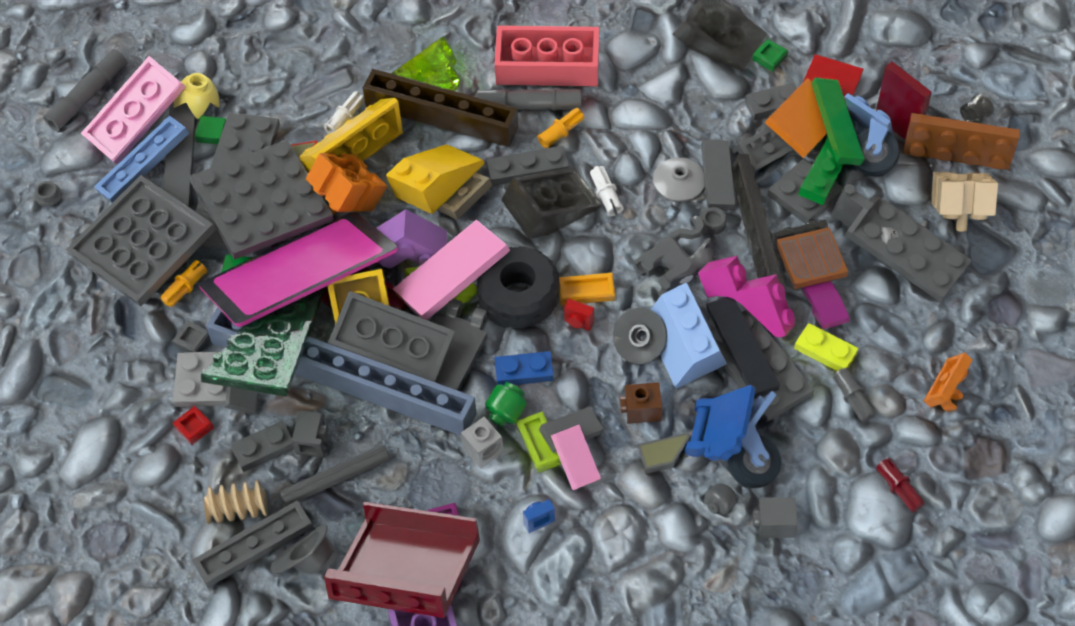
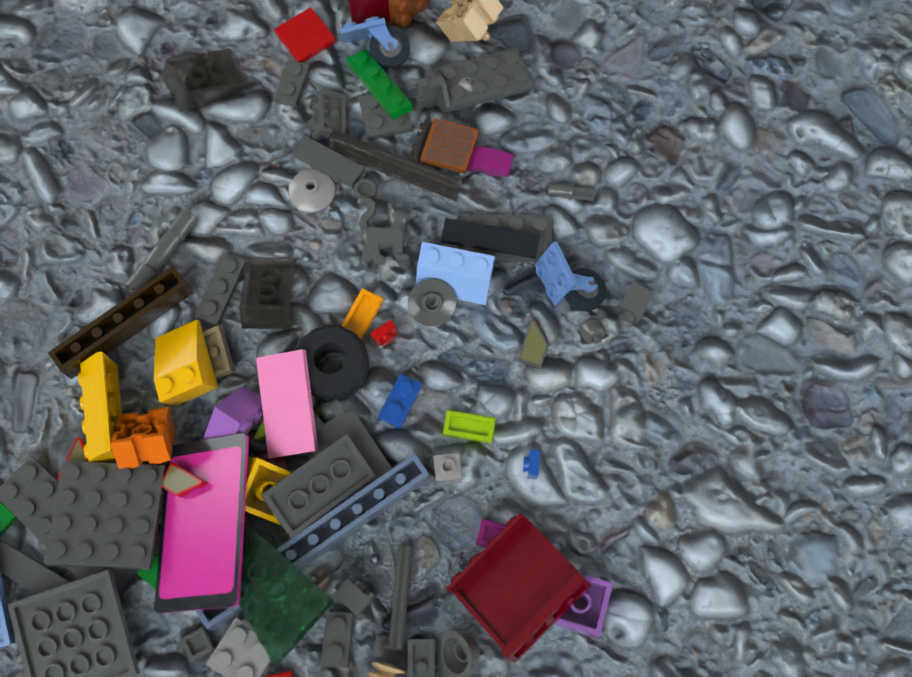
camera: 60 degrees left, 15 degrees up
light orange axle [160,260,207,307] -> none
white axle [324,91,365,134] -> none
clear neon green brick [391,36,461,91] -> none
green head [485,382,527,427] -> none
coral brick [495,26,599,86] -> none
light orange axle [537,108,585,149] -> none
dark grey tile [539,406,604,453] -> none
bright pink tile [551,425,601,490] -> none
white axle [590,166,624,216] -> none
reddish brown brick [619,382,662,424] -> none
blue piece [685,385,756,461] -> none
dark pink arch [698,256,795,337] -> none
green tile [752,39,788,72] -> none
orange tile [765,78,827,158] -> none
neon yellow plate [794,323,858,371] -> none
green tile [811,77,864,165] -> none
dark red axle [876,458,924,512] -> none
orange plate [923,353,973,412] -> none
none -> olive tile [162,462,208,497]

